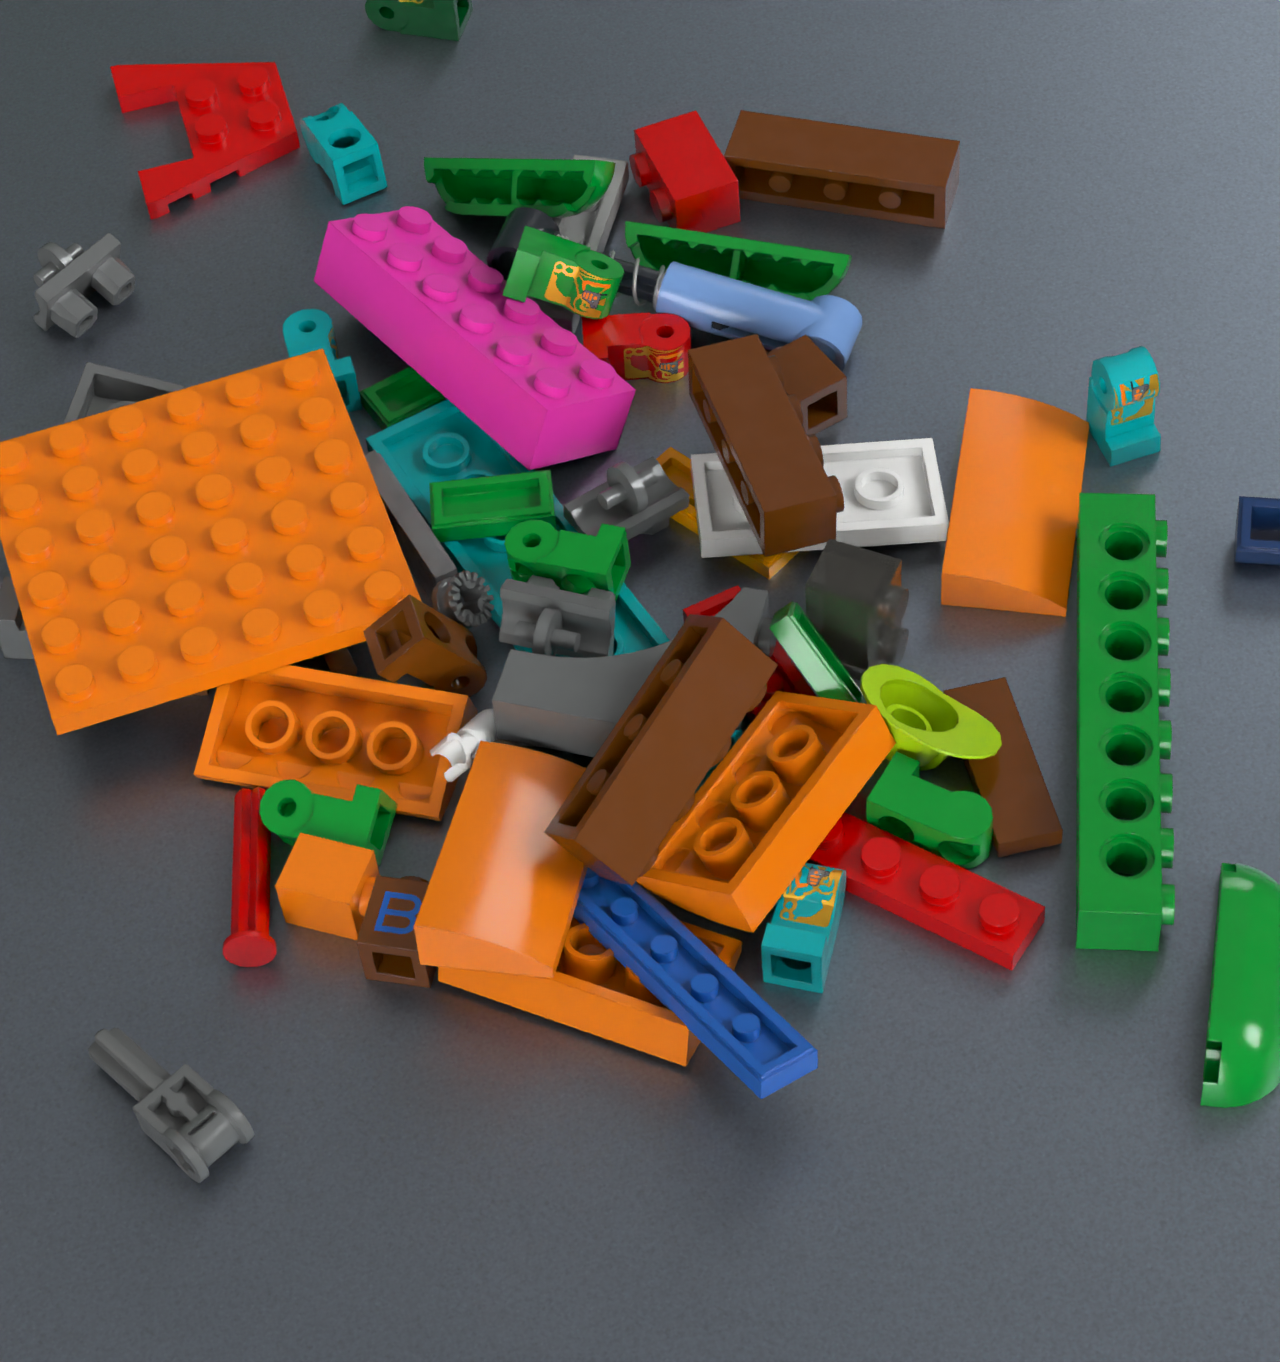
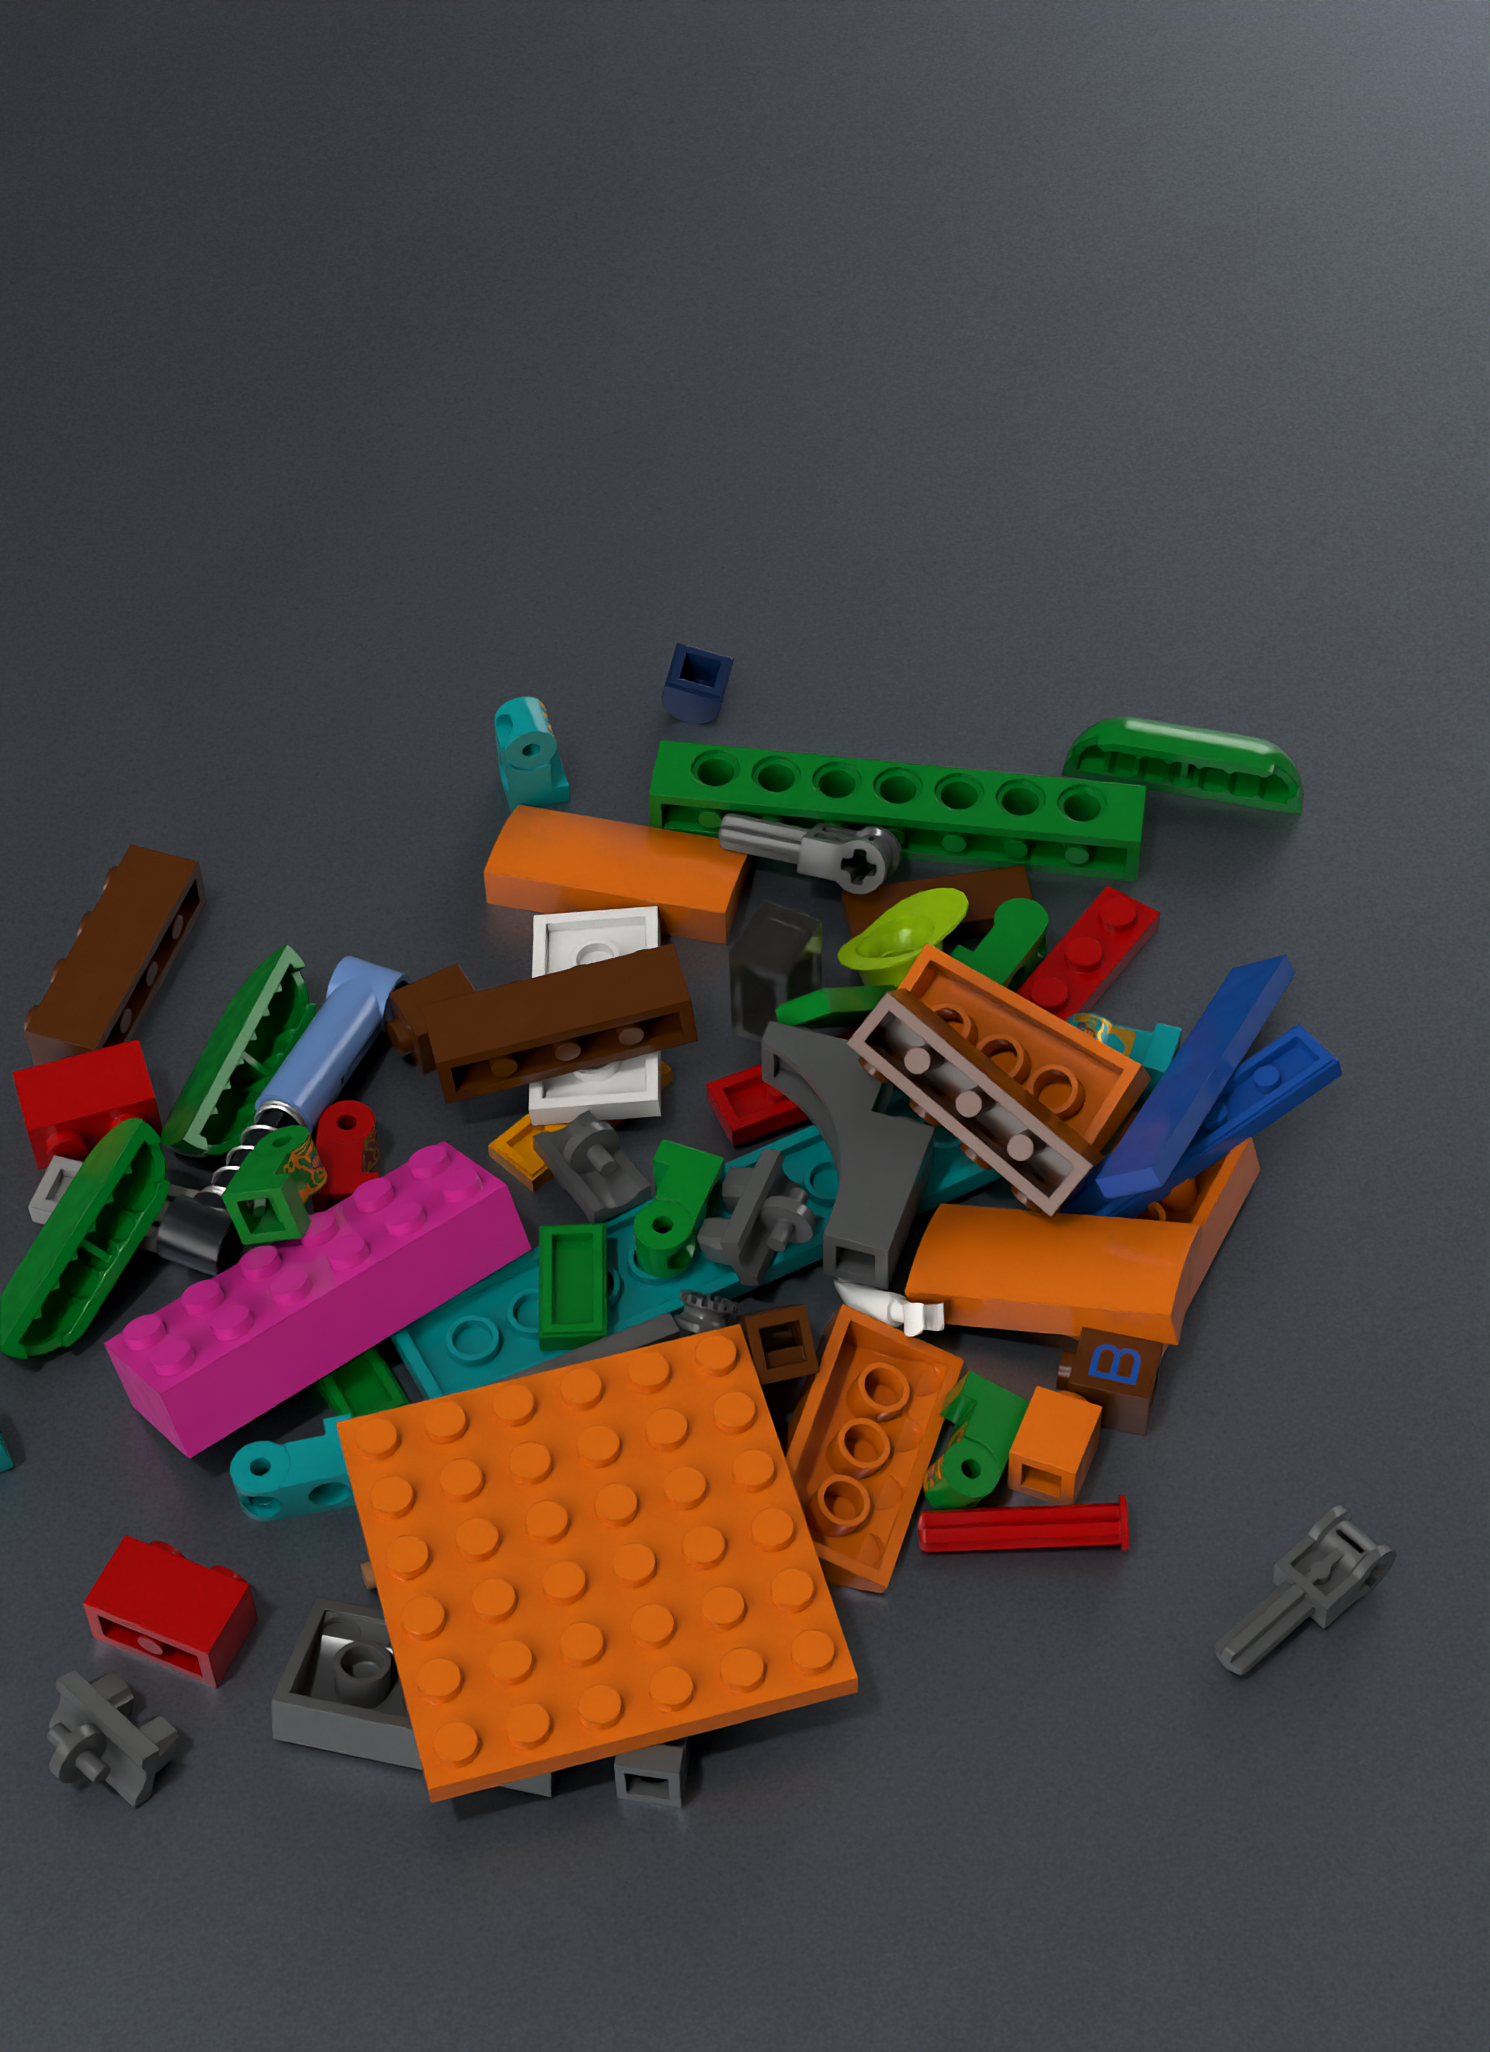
camera: 90 degrees left, 0 degrees up
none -> red brick [83,1535,258,1688]
none -> dark grey connector [718,813,902,894]
none -> blue tile [1095,954,1296,1199]

